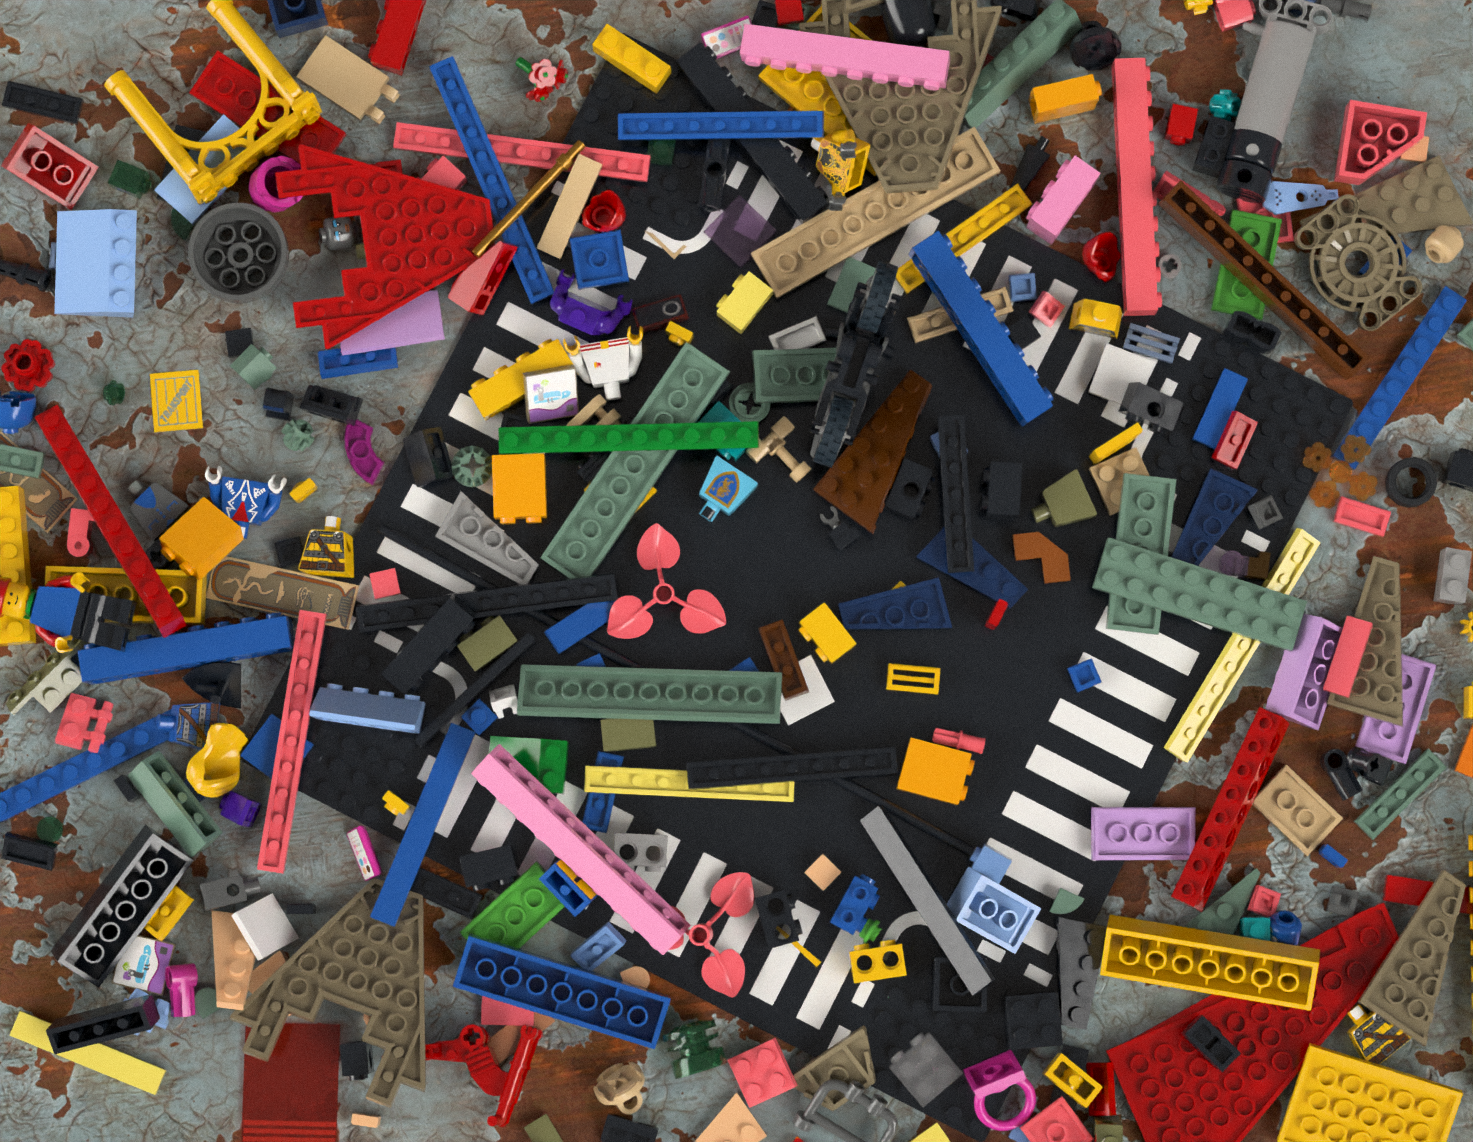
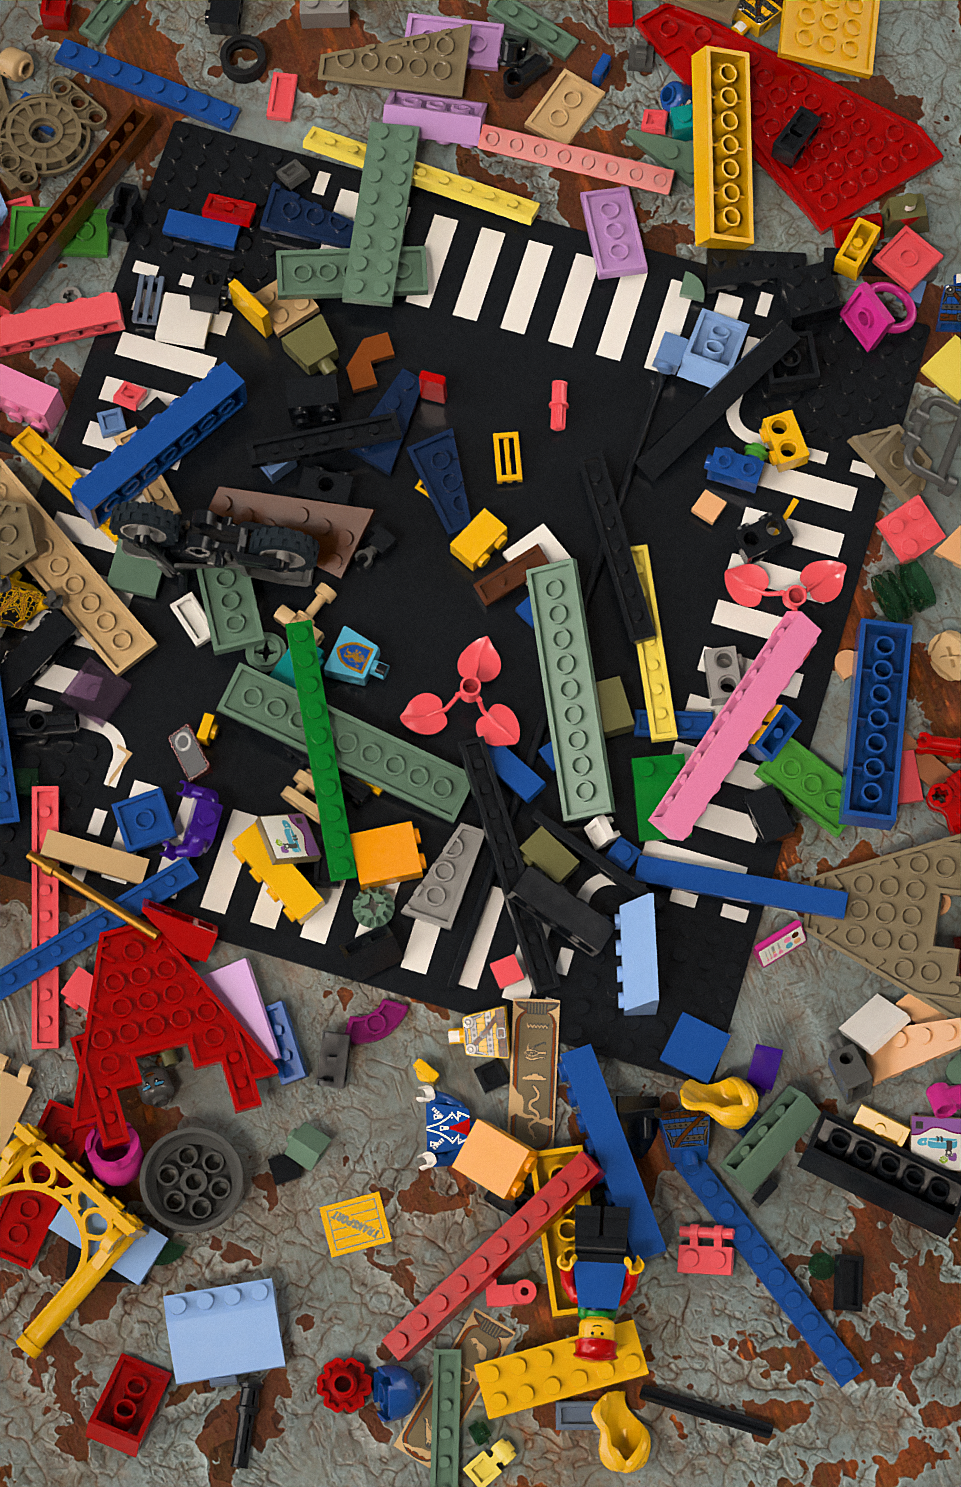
camera: 95 degrees left, 10 degrees down
black tile [2,81,84,125] -> none
bracket [6,639,87,715] -> none
clear green plate [103,380,125,406] -> none
clear green brick [108,159,151,199] -> none
dark grey torso [127,479,191,542] -> none
coral plate [257,610,327,874] -> none
black leg [263,387,294,421] -> none
sand green gear [281,419,315,451] -> none
black tile [287,903,316,914] -> none
yellow plate [382,790,411,816] -> none
black tile [410,867,483,919] -> none
white torso [563,326,643,400] -> none
medium blue plate [570,922,627,971] -> none
red hair [582,190,626,232] -> none
light yellow brick [716,271,773,334] -> none
clear plate [889,1032,963,1107] -> none
light orange brick [896,738,975,805] -> none
blue tile [1067,658,1102,693] -> none
yellow torso [1069,299,1122,339] -> none
red hair [1082,232,1121,282] -> none
leg [1218,551,1271,580] -> none
clear orange plant [1303,435,1378,509] -> none
coral tile [1323,616,1373,698] -> none

